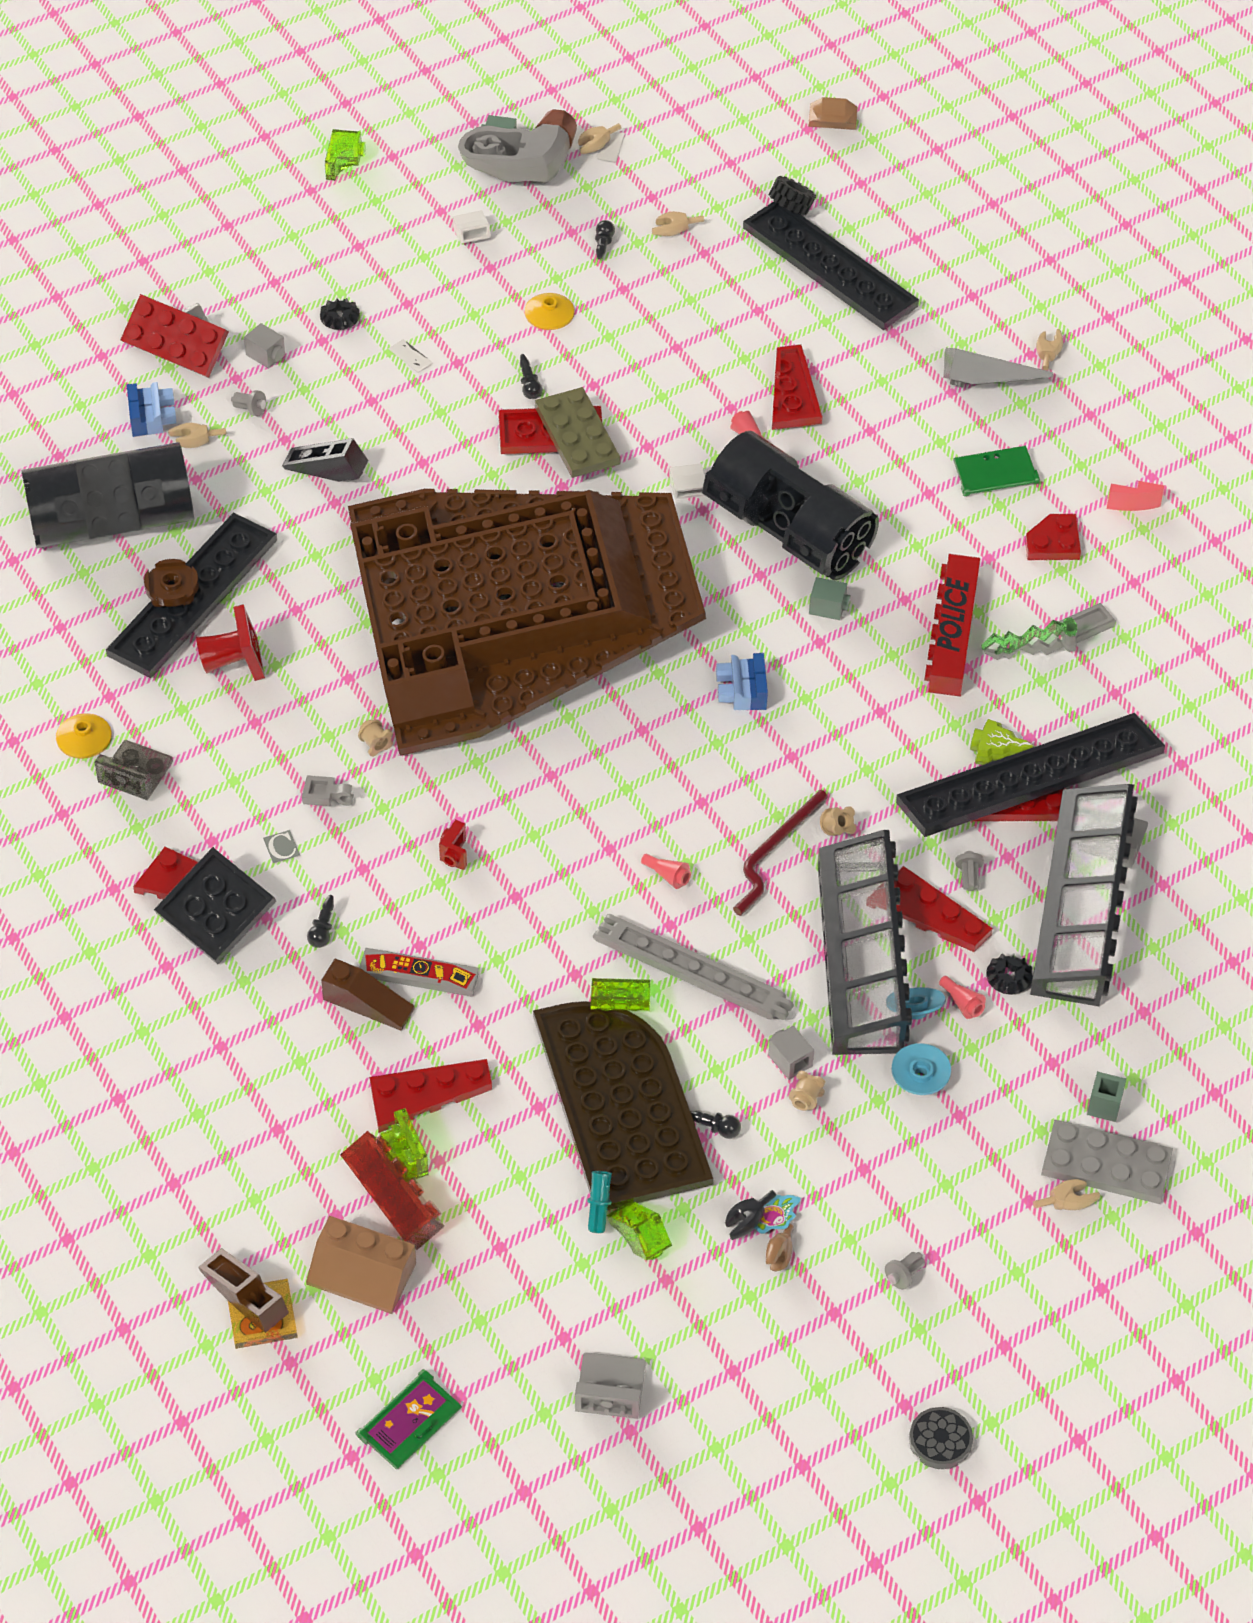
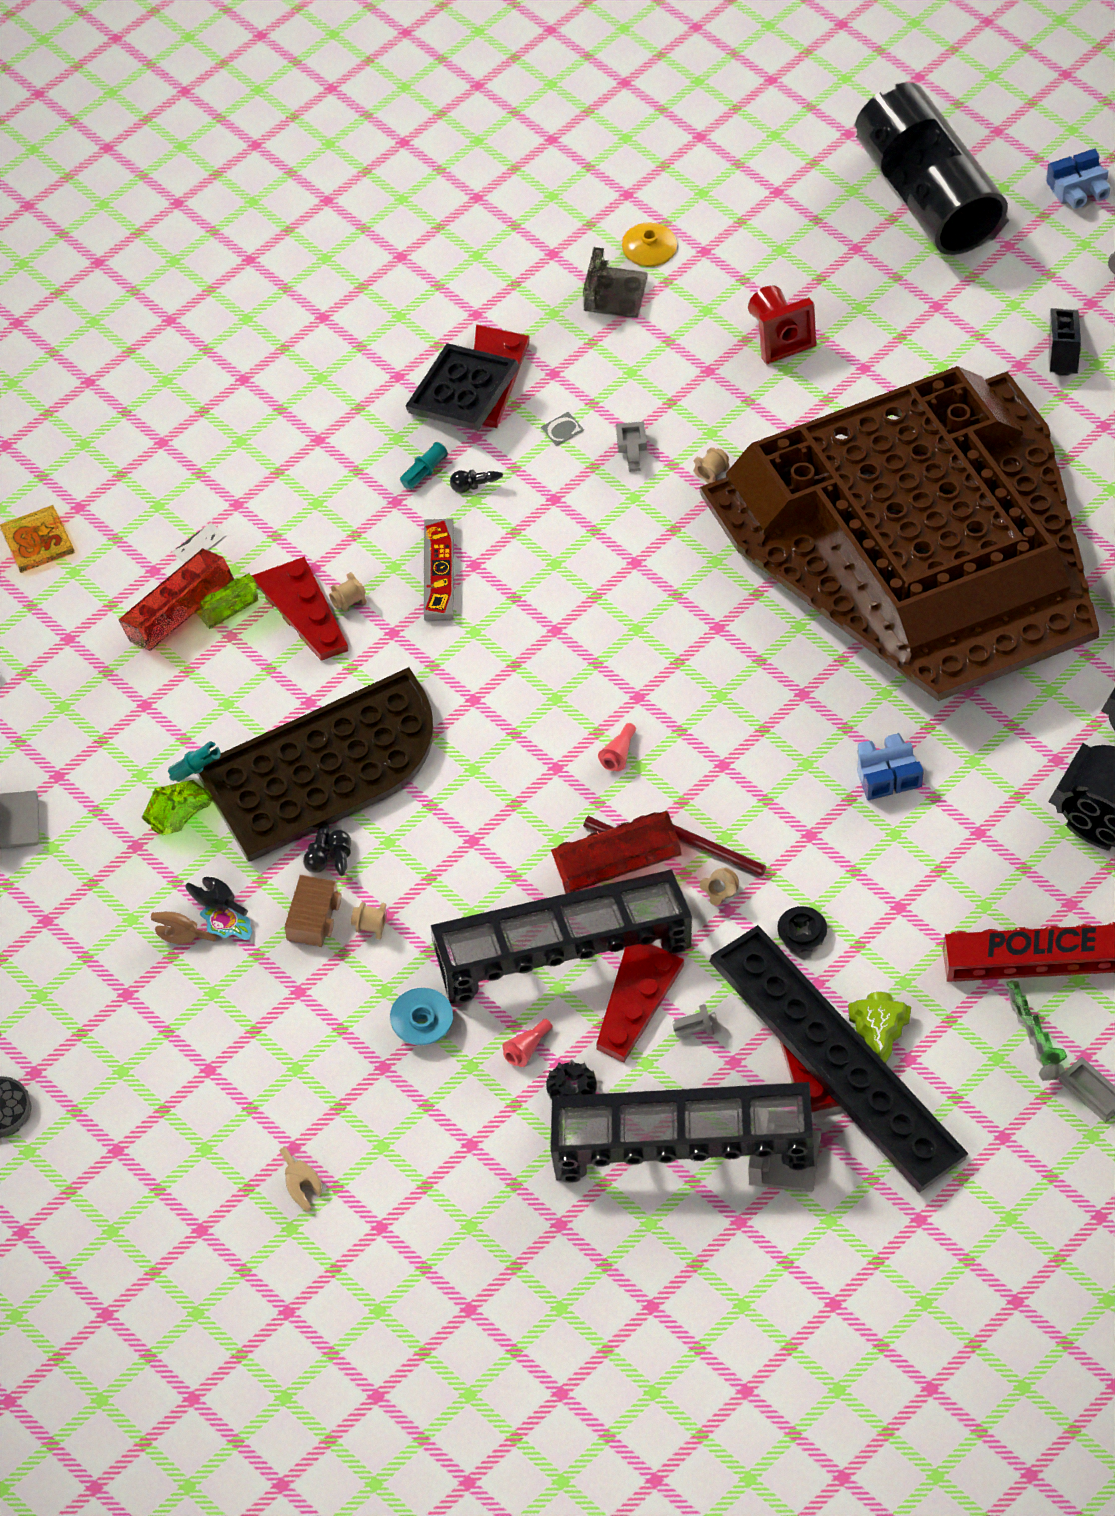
camera: 80 degrees right, 5 degrees up
black plate [106,512,277,678] -> none
reddish brown plate [144,559,199,607] -> none
tan hand [168,423,227,448] -> none
reddish brown slope [198,1248,289,1333] -> none
medium nougat slope [306,1215,416,1314] -> none
reddish brown slope [321,958,415,1031] -> none
red bracket [439,819,467,870] -> none
clear neon green bracket [591,978,650,1011] -> none
light grey hinge [593,914,794,1020] -> none
light grey brick [768,1025,814,1080] -> none
sand green brick [809,577,851,620] -> none
light grey piece [885,1252,925,1290] -> none
medium azure dish [887,987,946,1019] -> none
light grey plate [1041,1119,1173,1204] -> none
sand green brick [1087,1071,1126,1122] -> none
none -> white sticker [172,522,226,565]
none -> medium nougat brick [284,875,342,947]
none -> black bar [327,830,351,876]
none -> tan brick [329,572,367,611]
none -> teal axle [400,442,448,489]
none -> clear red brick [551,810,682,894]
none -> black gear [777,906,827,953]

